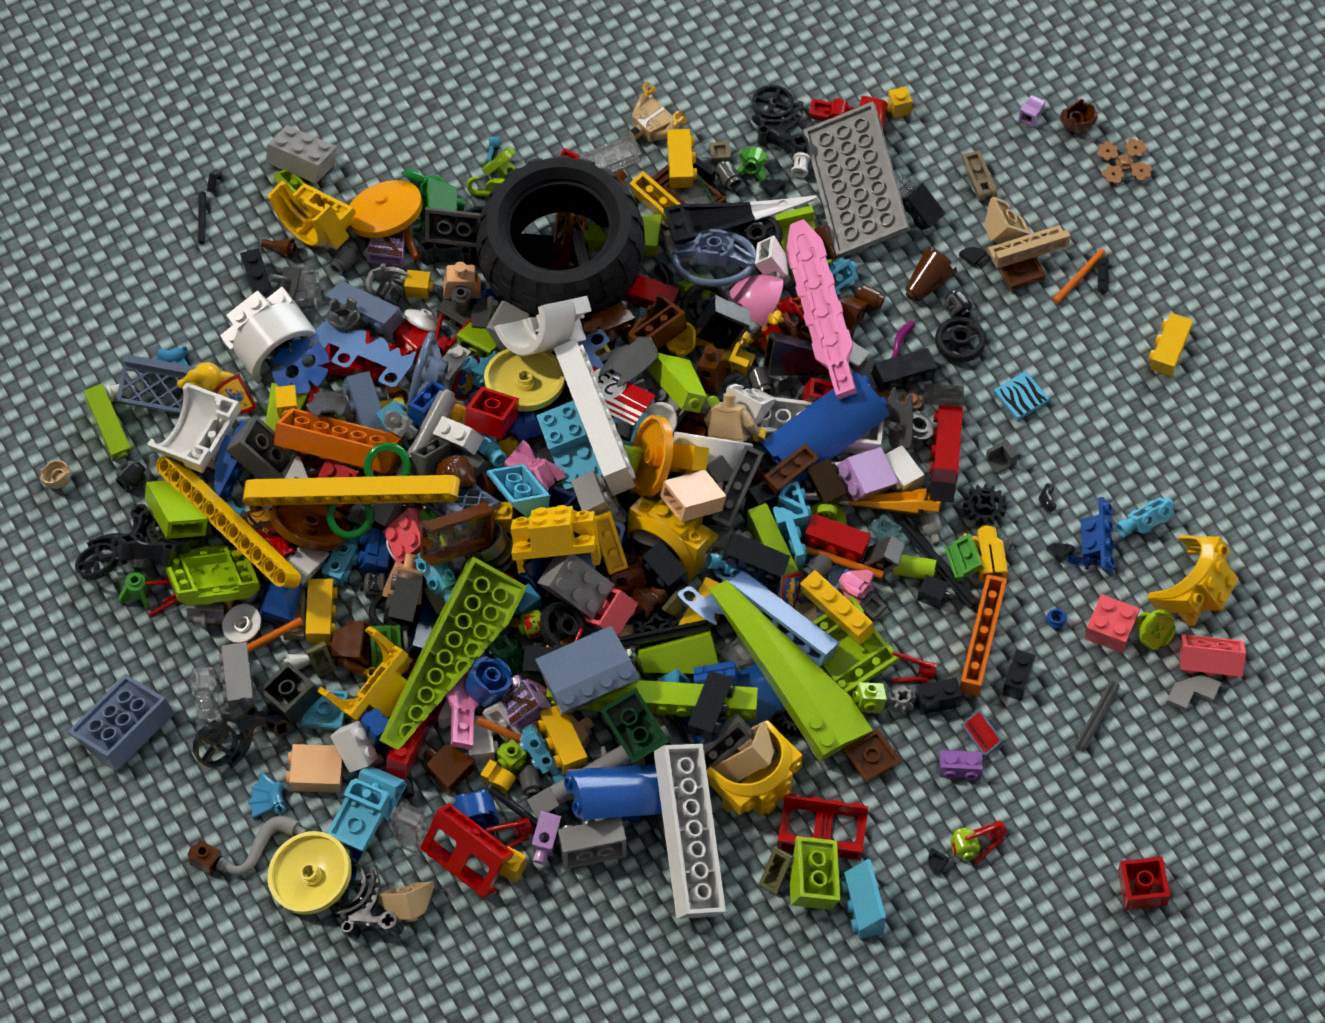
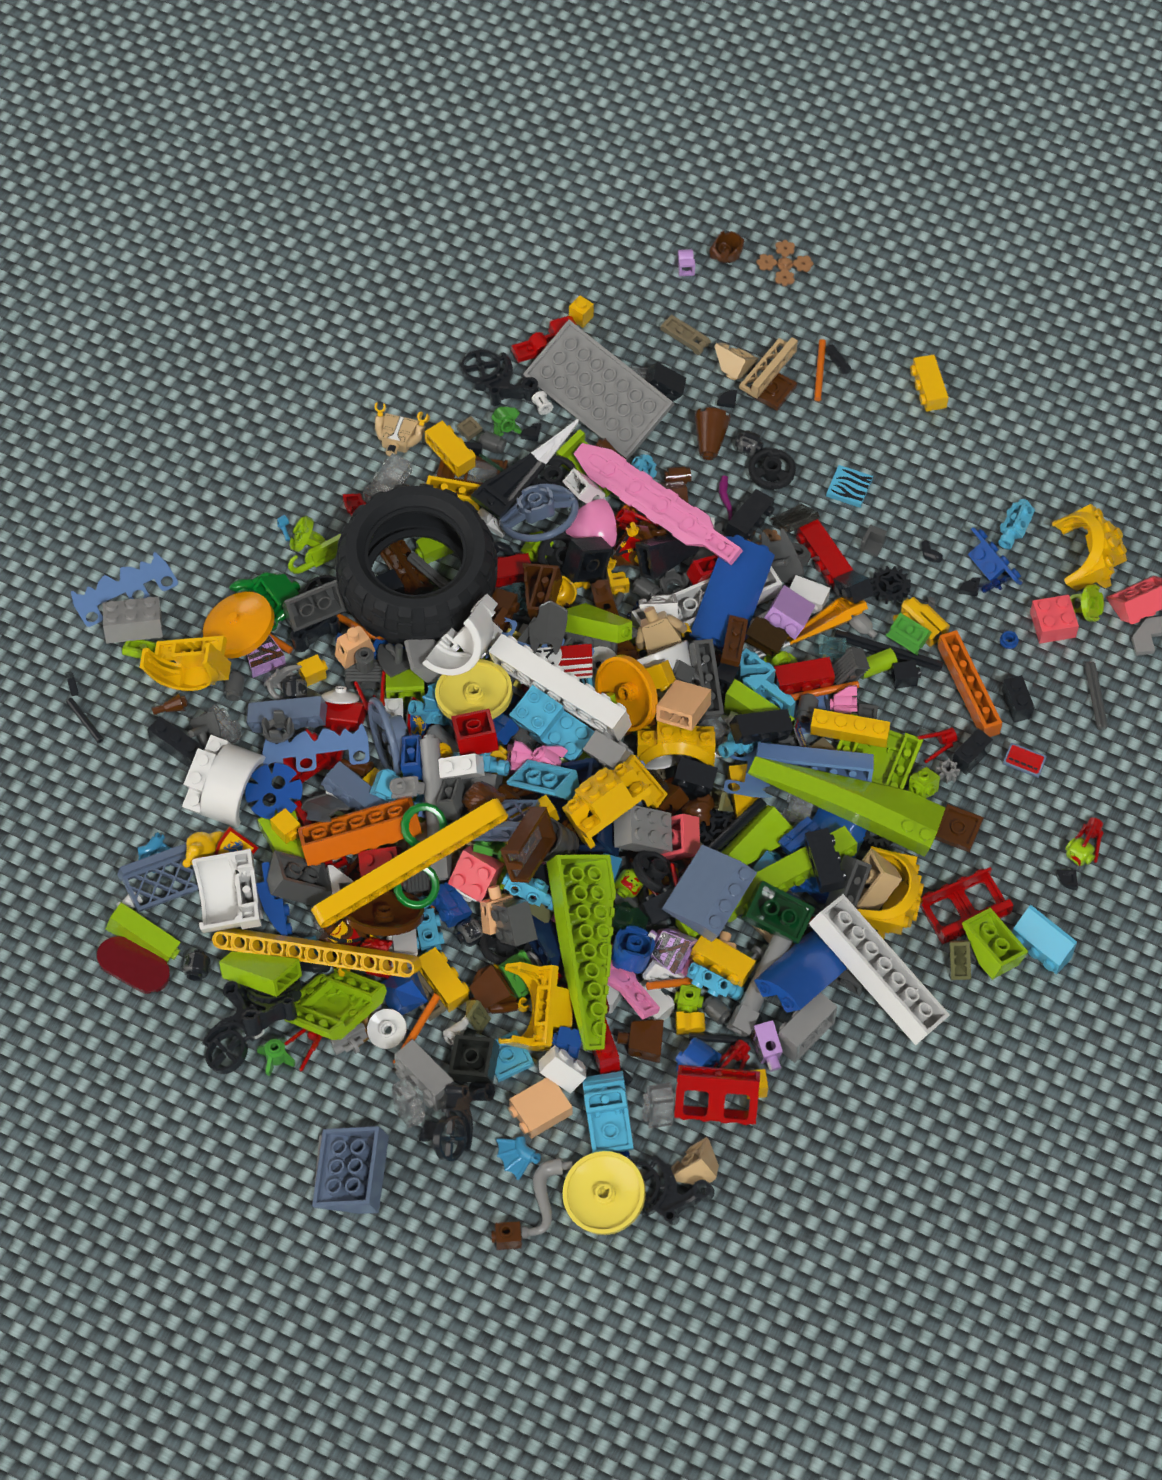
camera: 35 degrees left, 0 degrees up
tan hair [40,460,71,489] -> none
medium lavender bracket [939,750,983,780] -> none
none -> medium blue piece [71,552,178,627]
none -> dark red tile [97,936,170,994]

